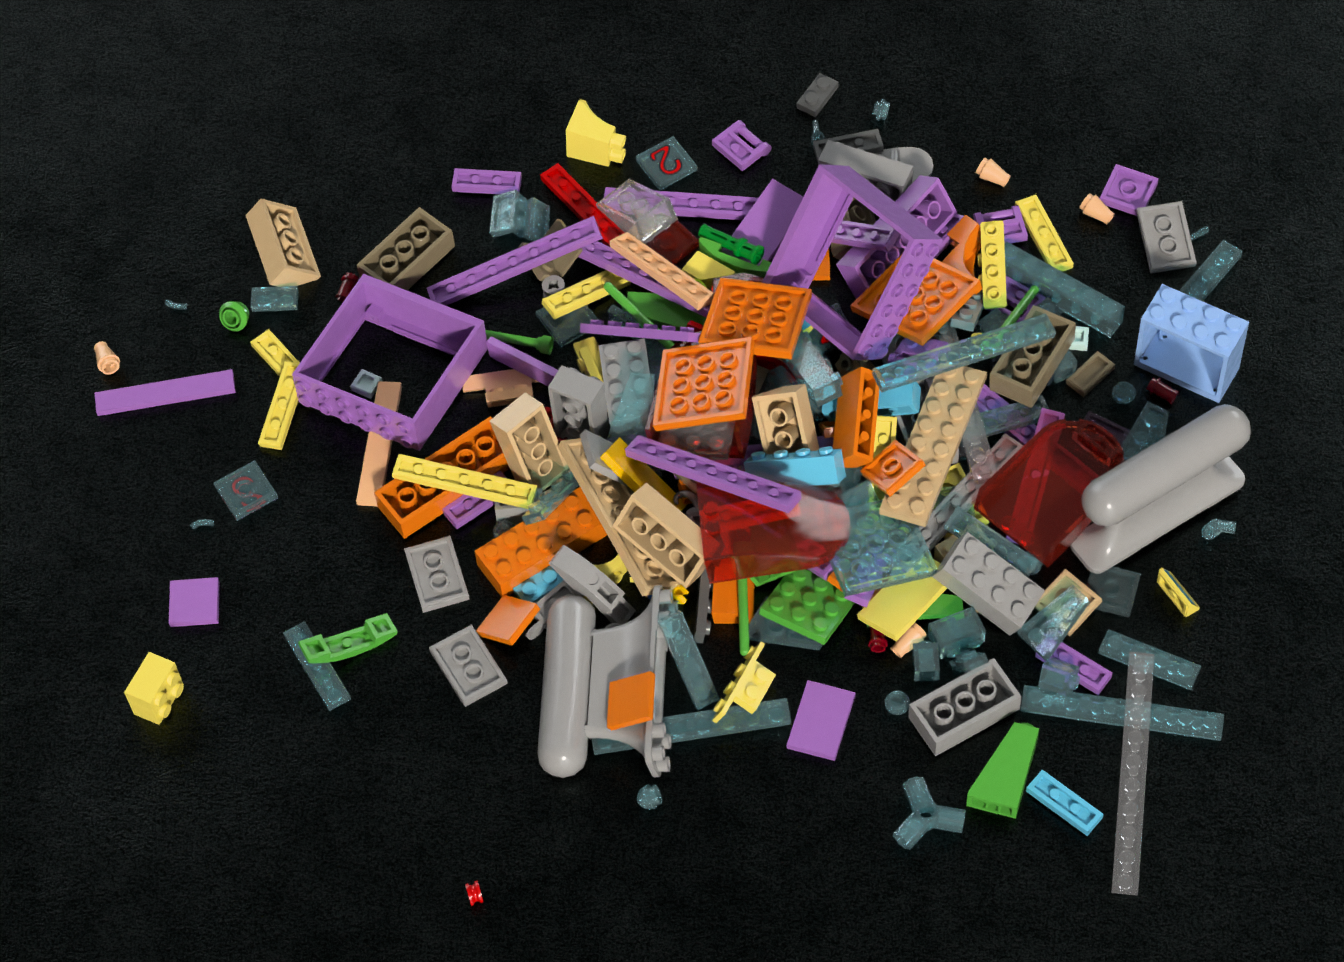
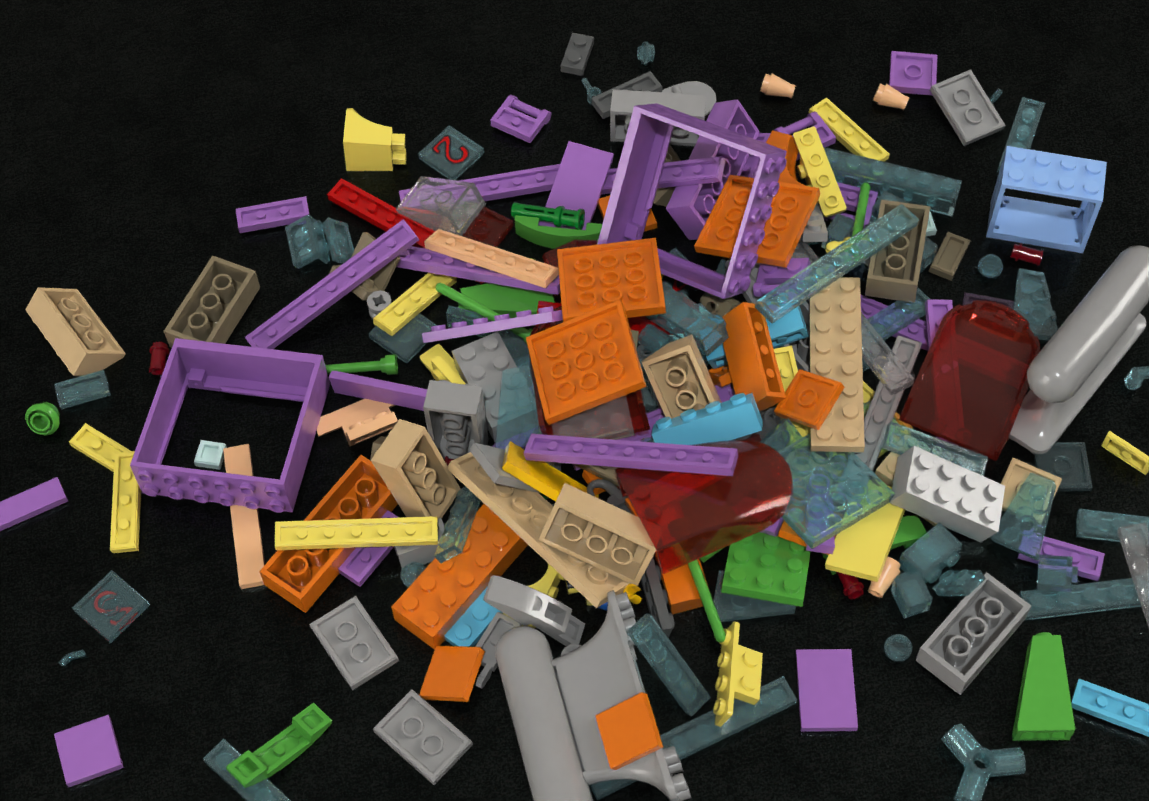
camera: 20 degrees left, 0 degrees up
light yellow slope [682,251,735,291] -> none

